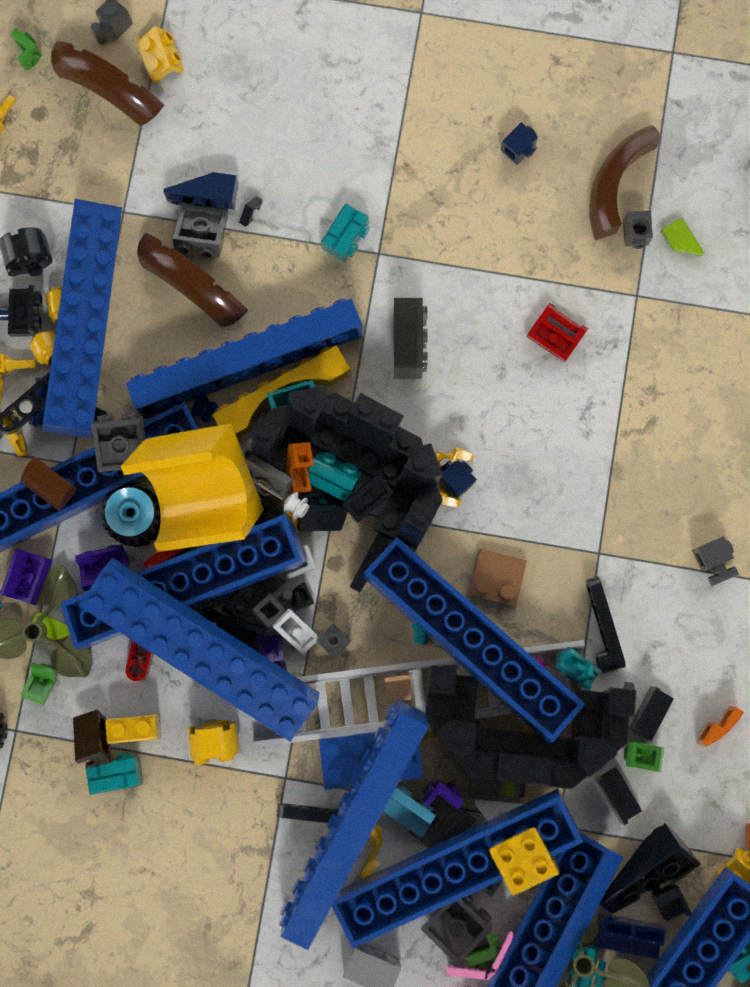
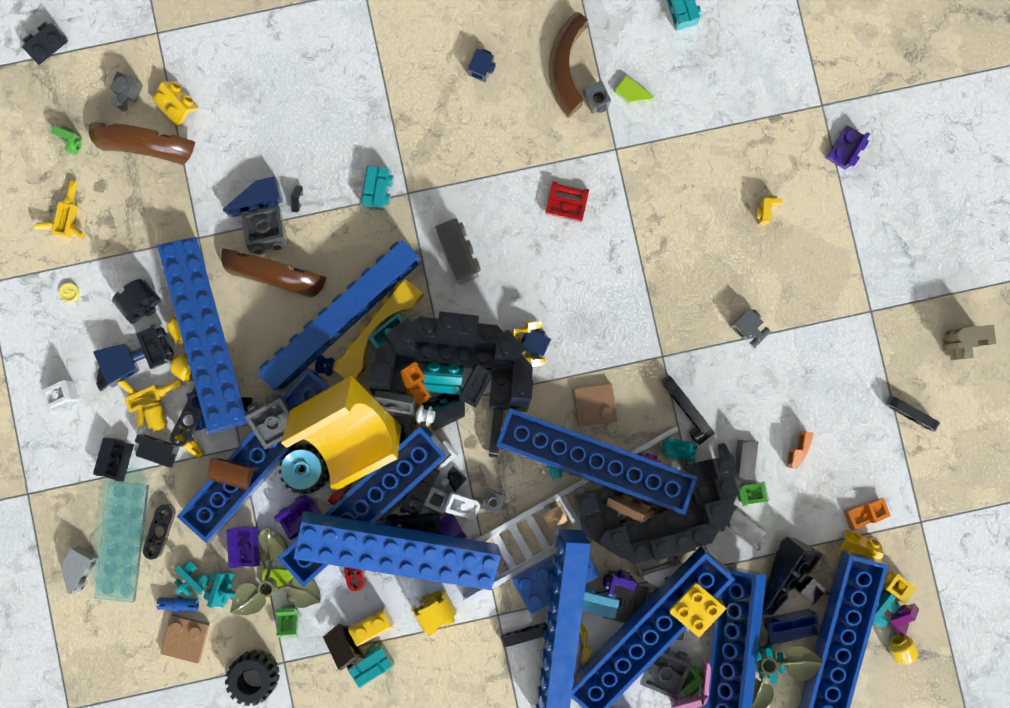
camera: 30 degrees left, 5 degrees up
none -> medium nougat plate [606,494,656,522]

